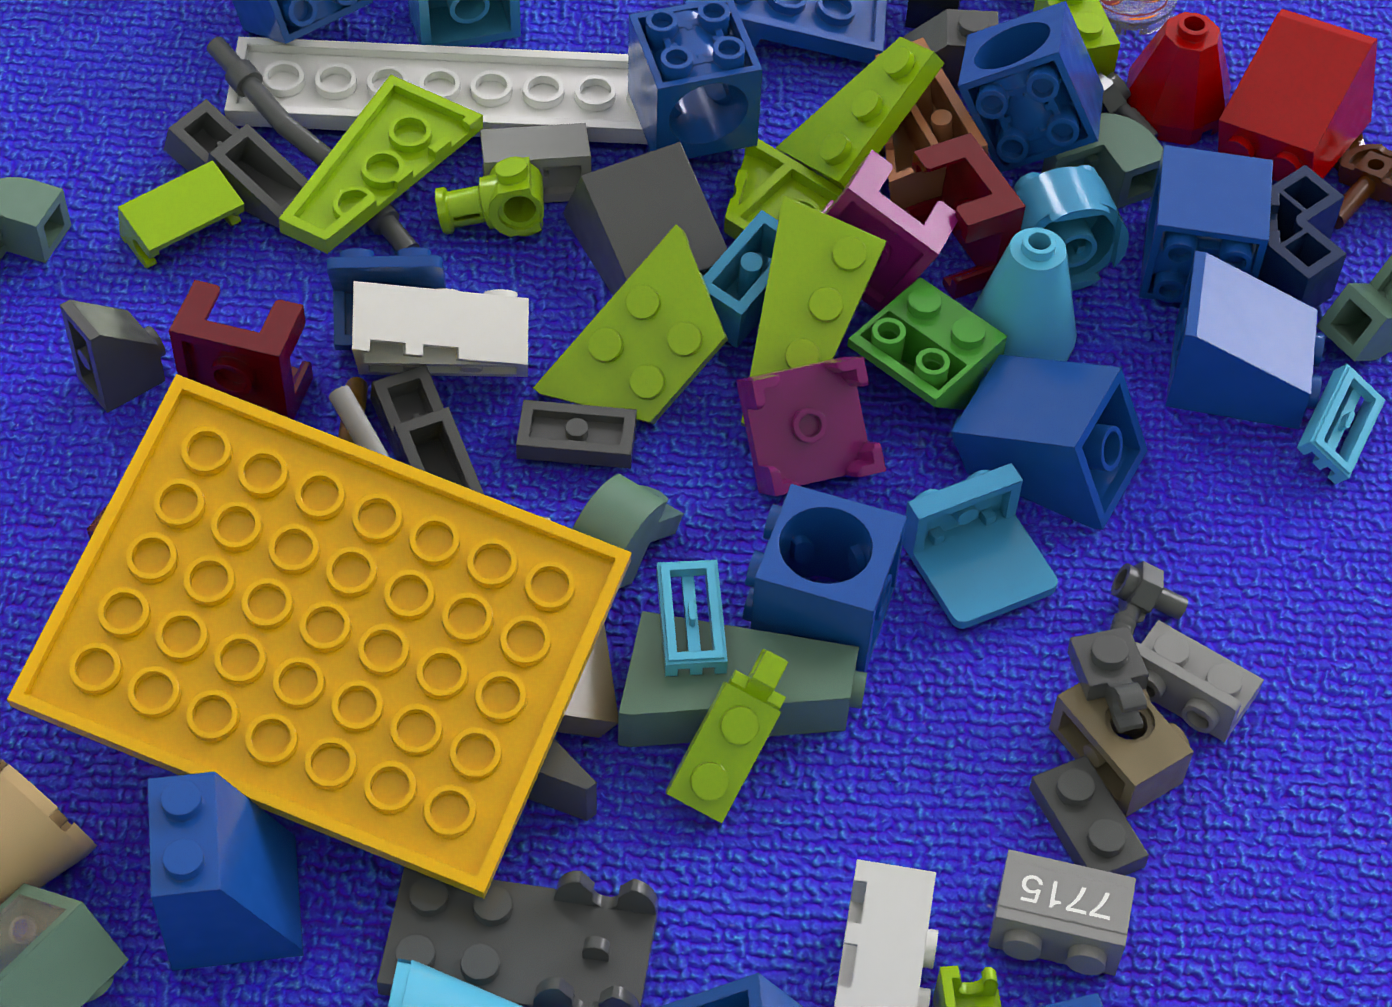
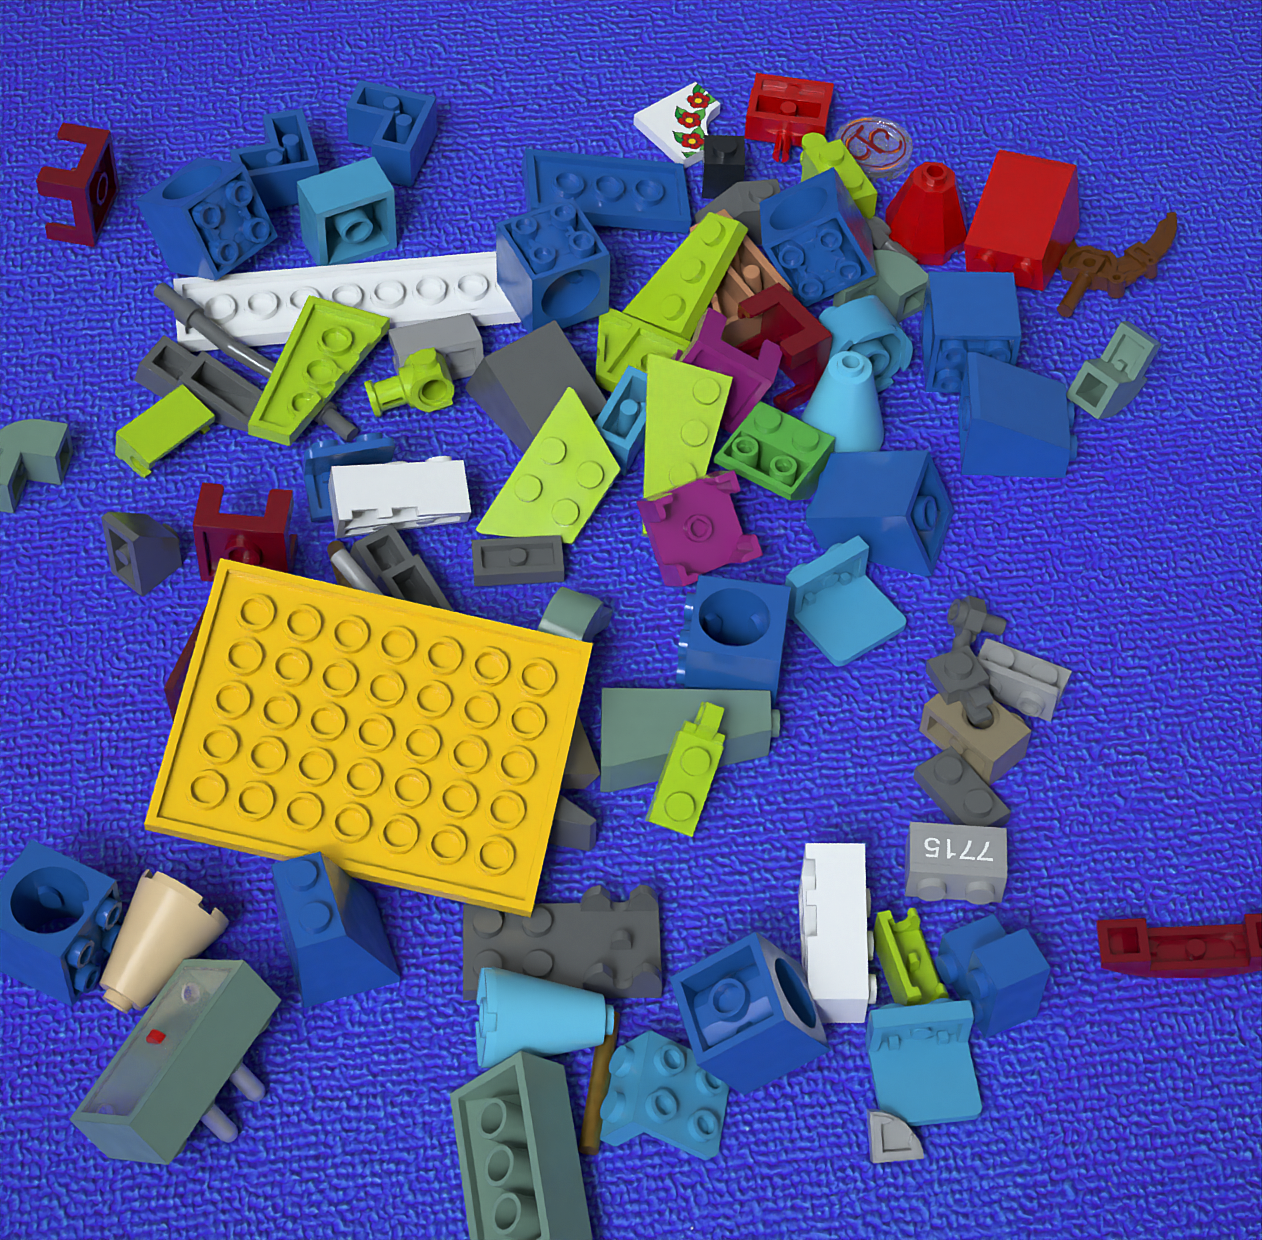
camera: 10 degrees left, 0 degrees up
medium azure tile [656,560,728,677] -> none
dark blue brick [1257,165,1347,308] -> none
medium azure tile [1297,364,1385,484] -> none

